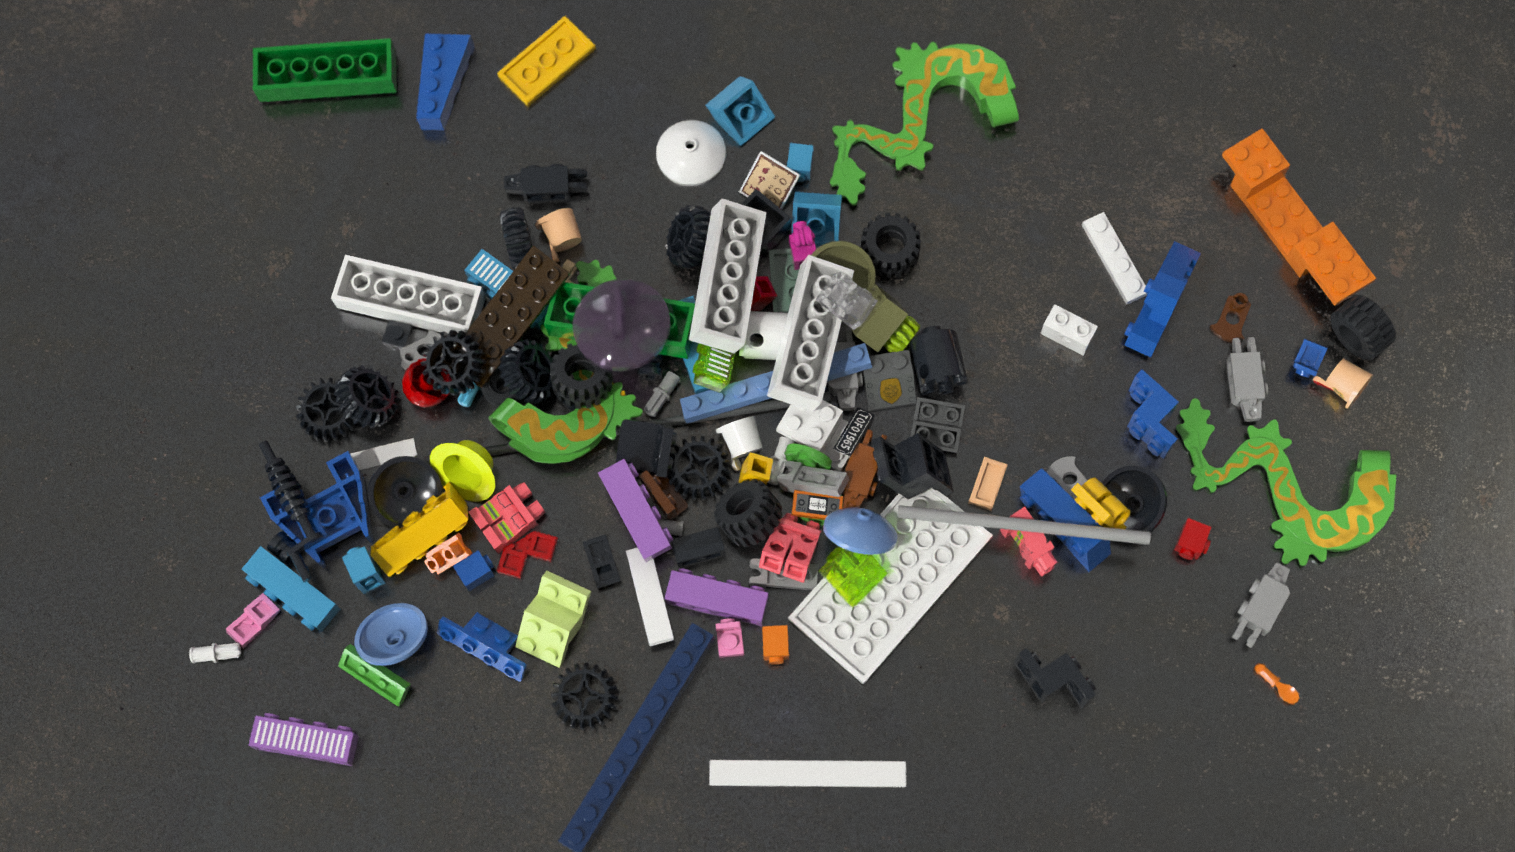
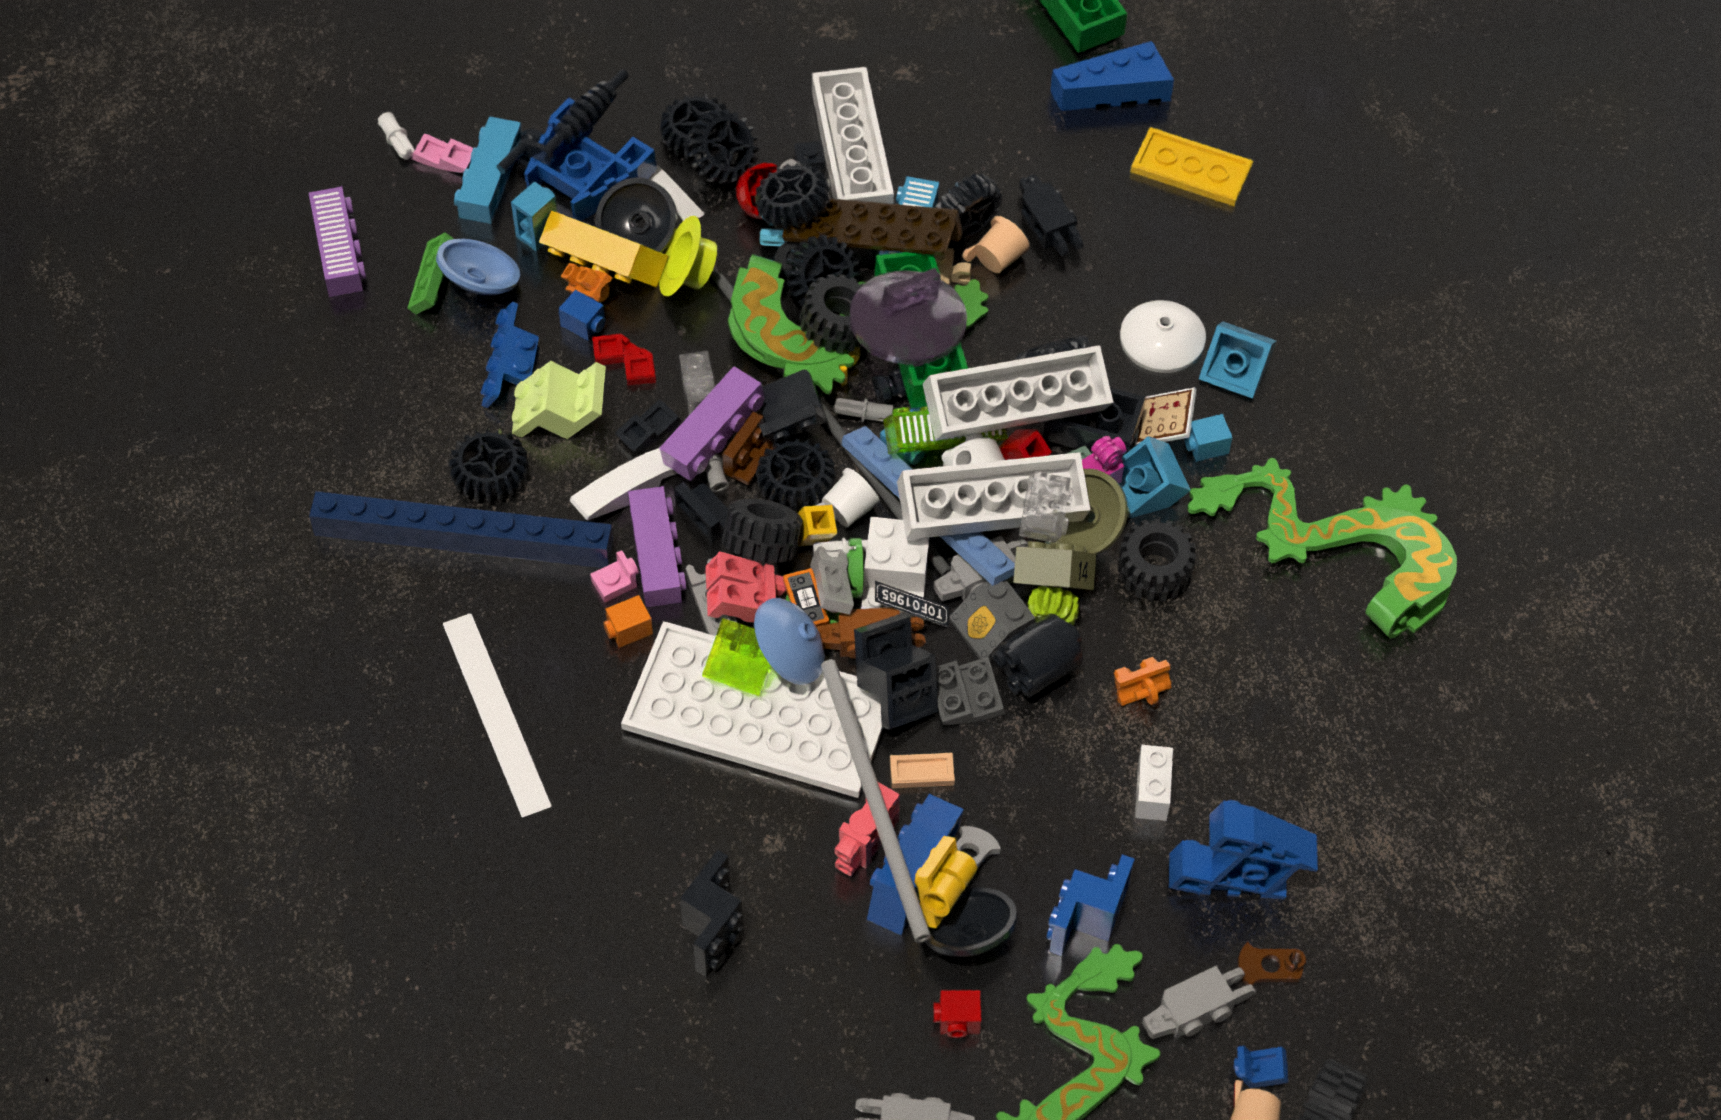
camera: 60 degrees right, 15 degrees down
coral hips [469,482,545,554] -> none
white plate [1082,212,1148,305] -> none
orange bracket [1222,128,1376,306] -> none
none -> clear brick [679,351,715,416]
none -> orange hips [1114,657,1172,706]

